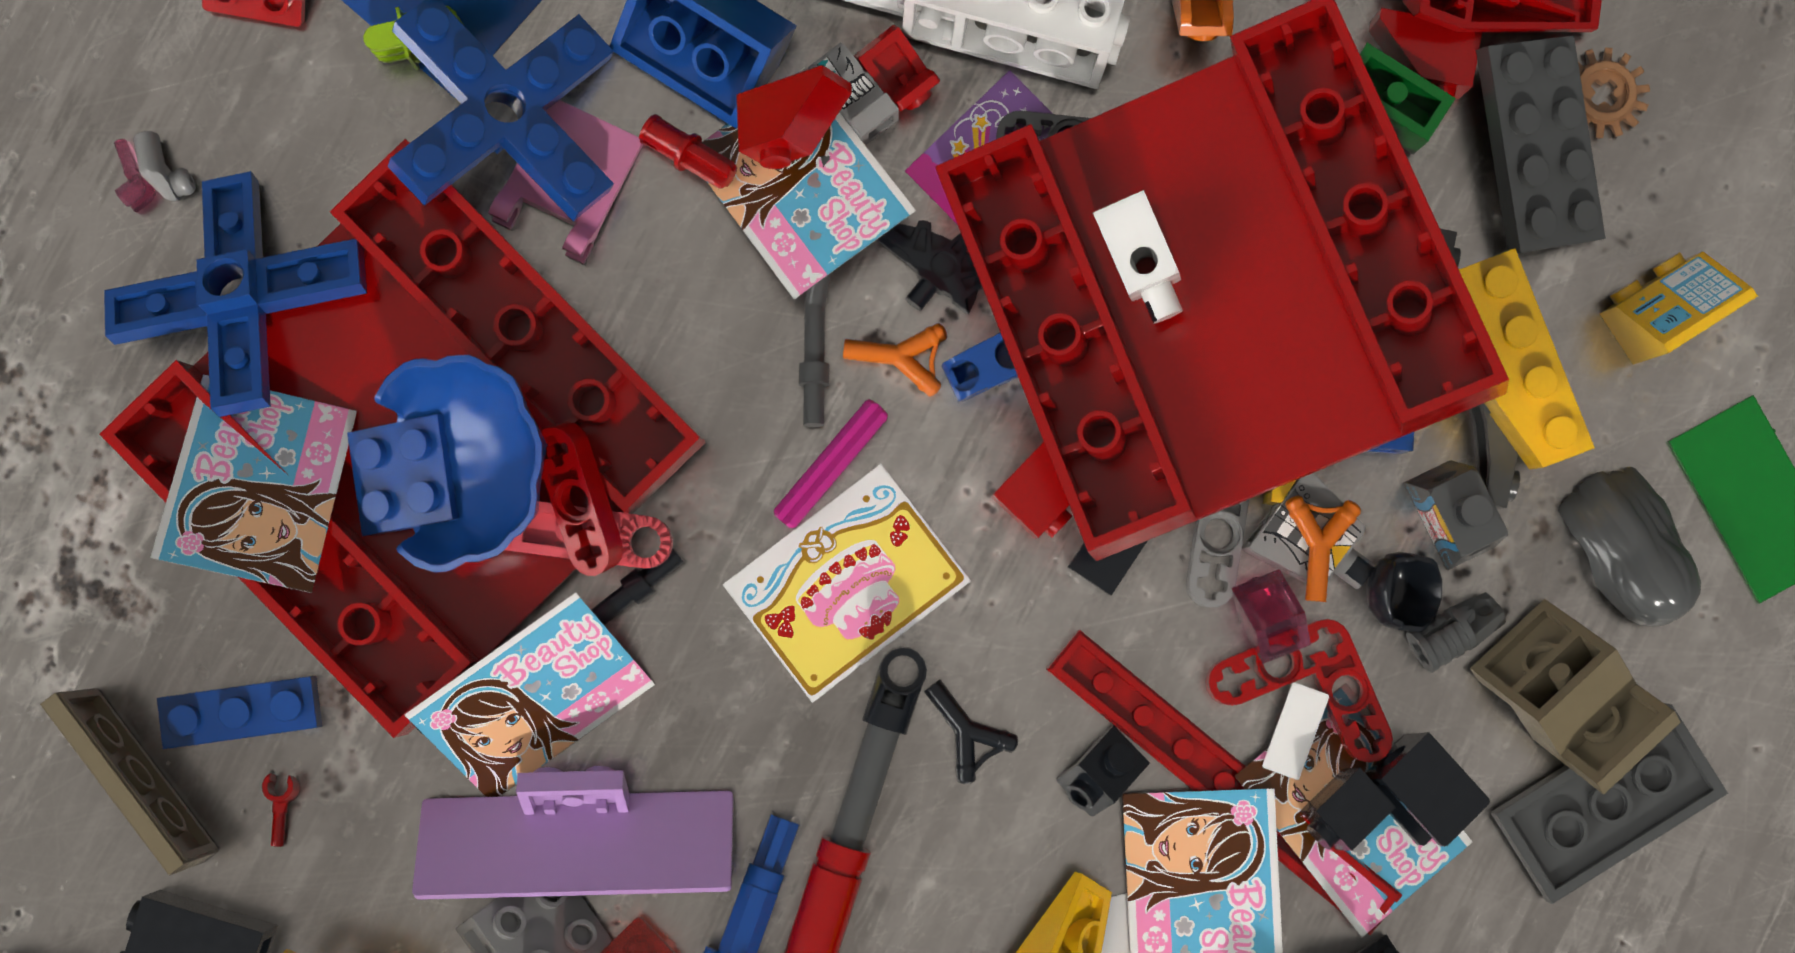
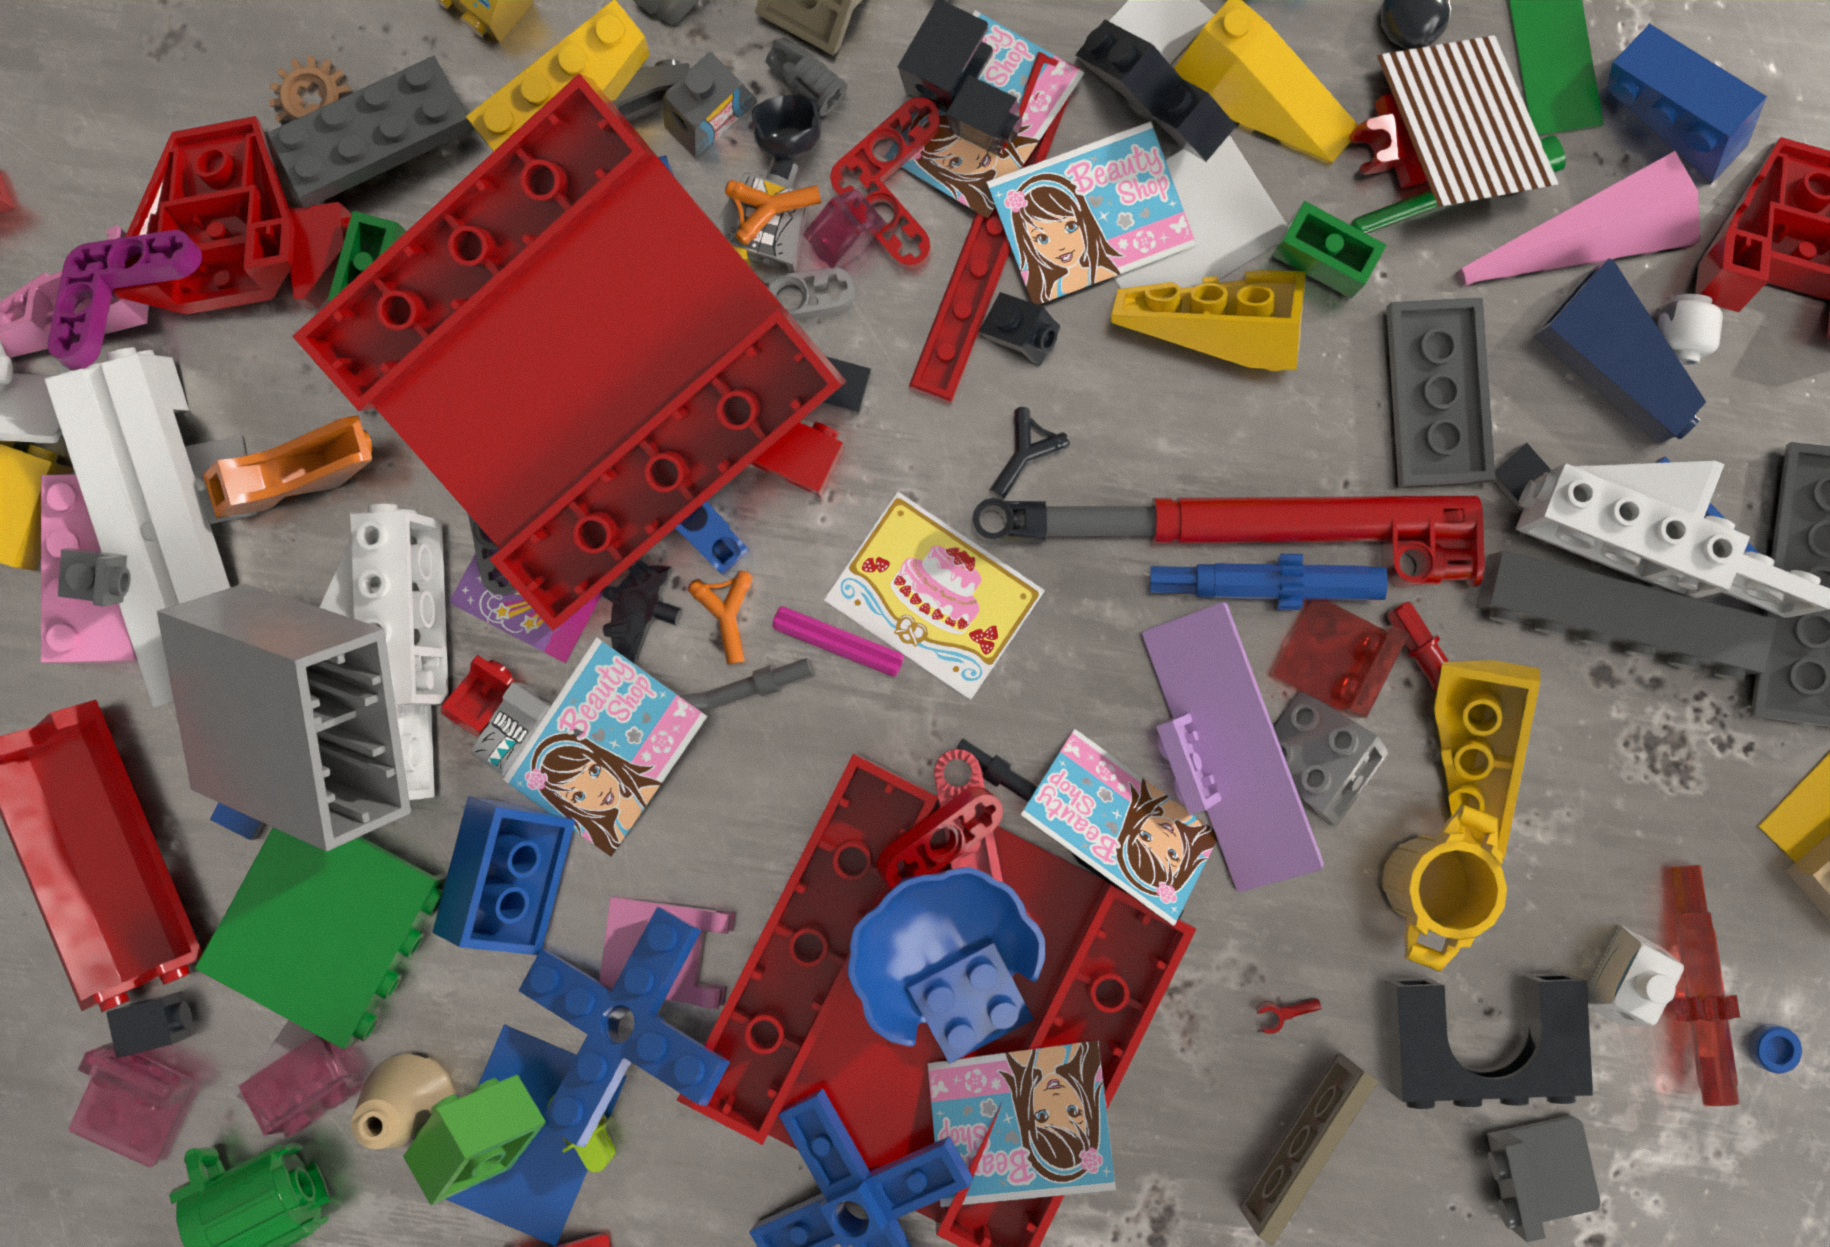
camera: 110 degrees left, 0 degrees up
blue plate [157,676,323,749] -> none
red axle [639,114,737,189] -> none
red slope [736,65,852,169] -> none
white torso [1093,190,1183,324] -> none
white sticker [1262,682,1329,780] -> none

